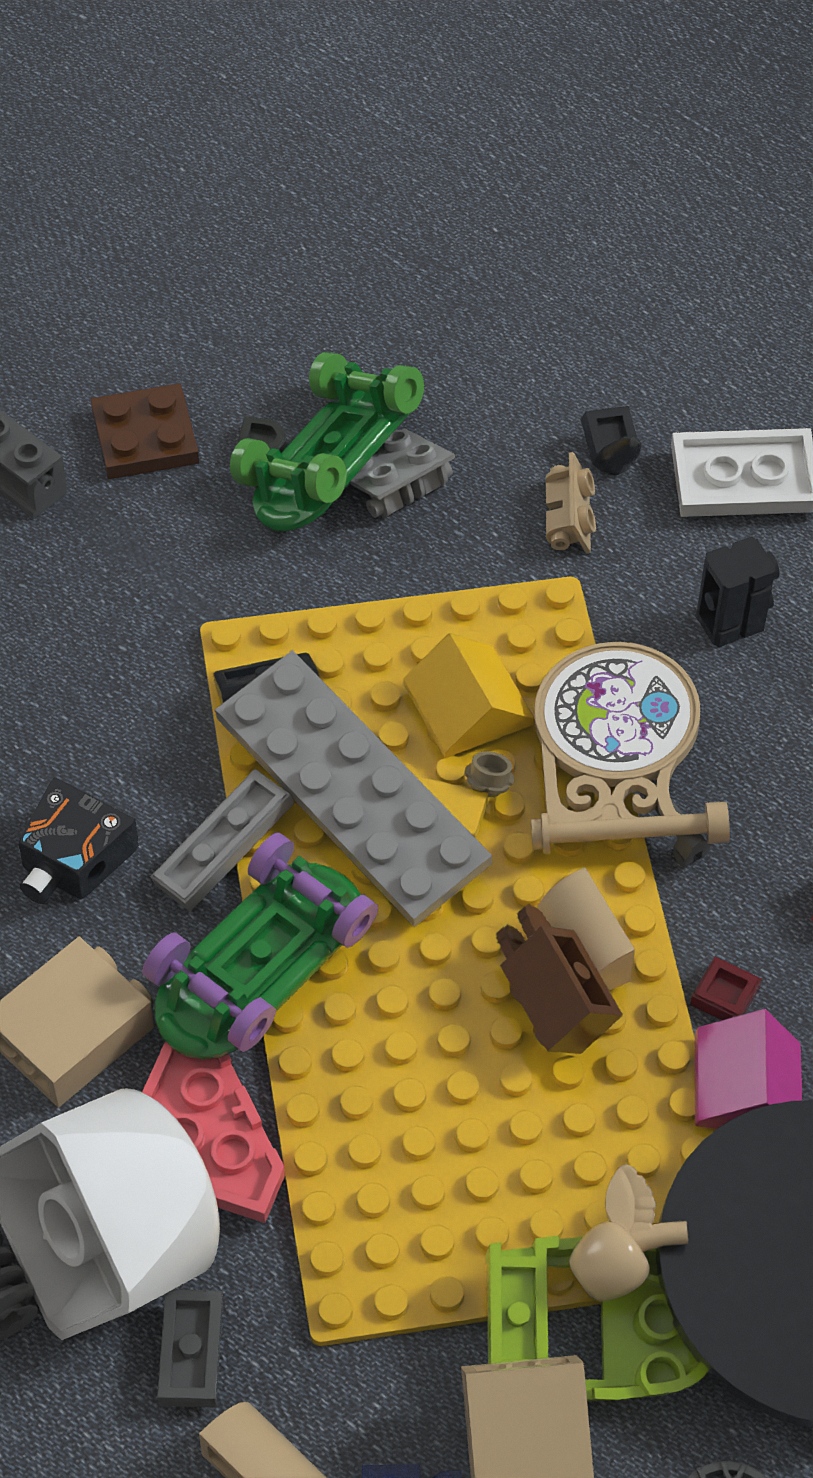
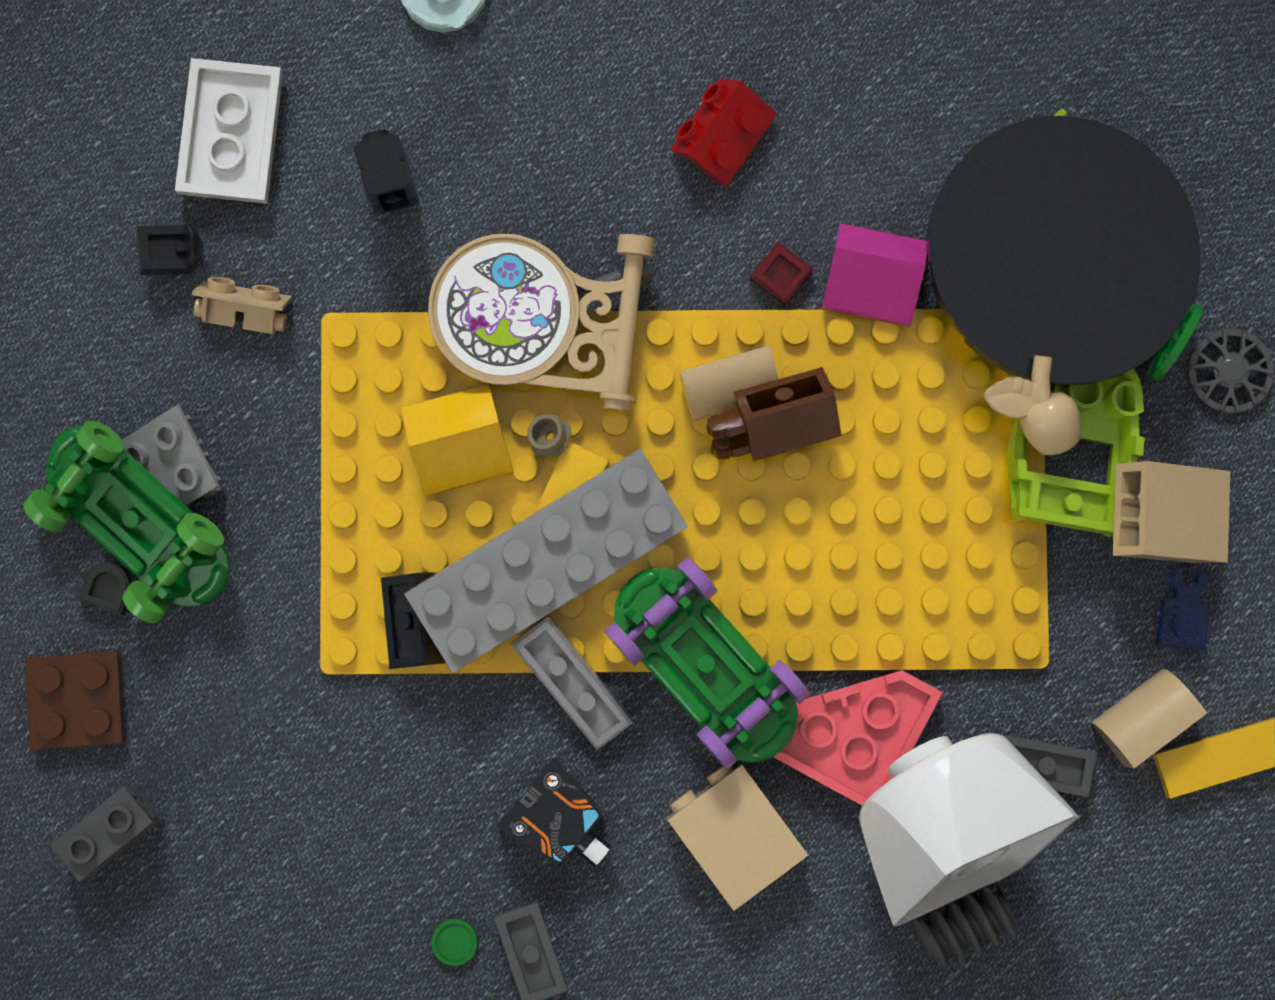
camera: 85 degrees left, 30 degrees up
none -> green wheel [1147,303,1203,381]

